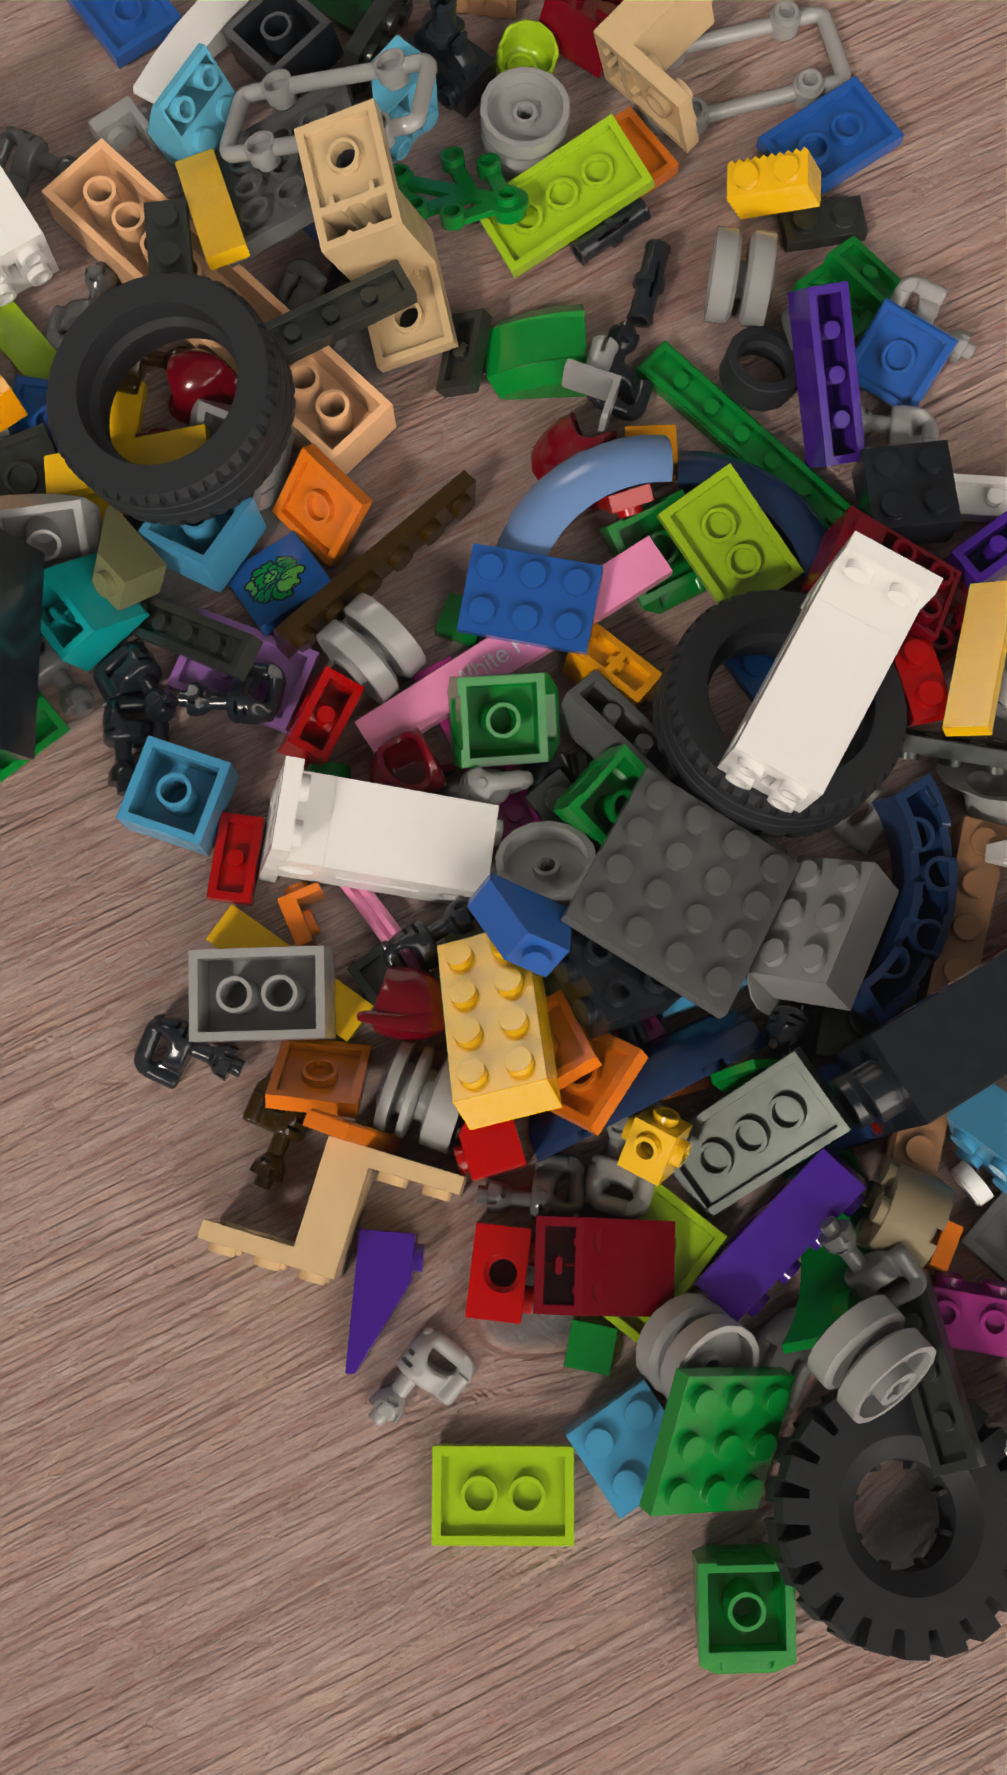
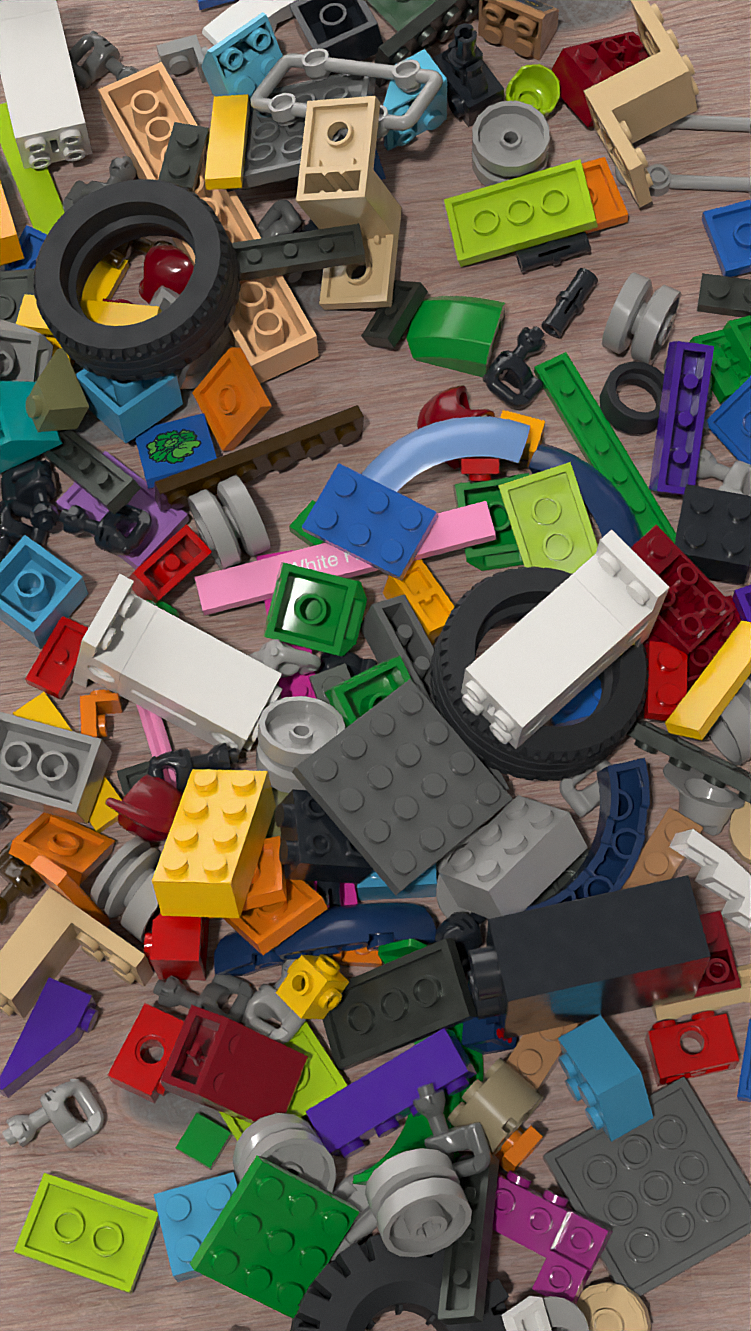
camera: 20 degrees right, 10 degrees down
dark red piece [369,727,457,794] -> none
green plant [393,146,529,231] -> none
blue slope [467,873,572,978] -> none
light grey bracket [561,335,622,435] -> none
yellow brick [727,147,821,220] -> none
white tile [950,1160,994,1207] -> none

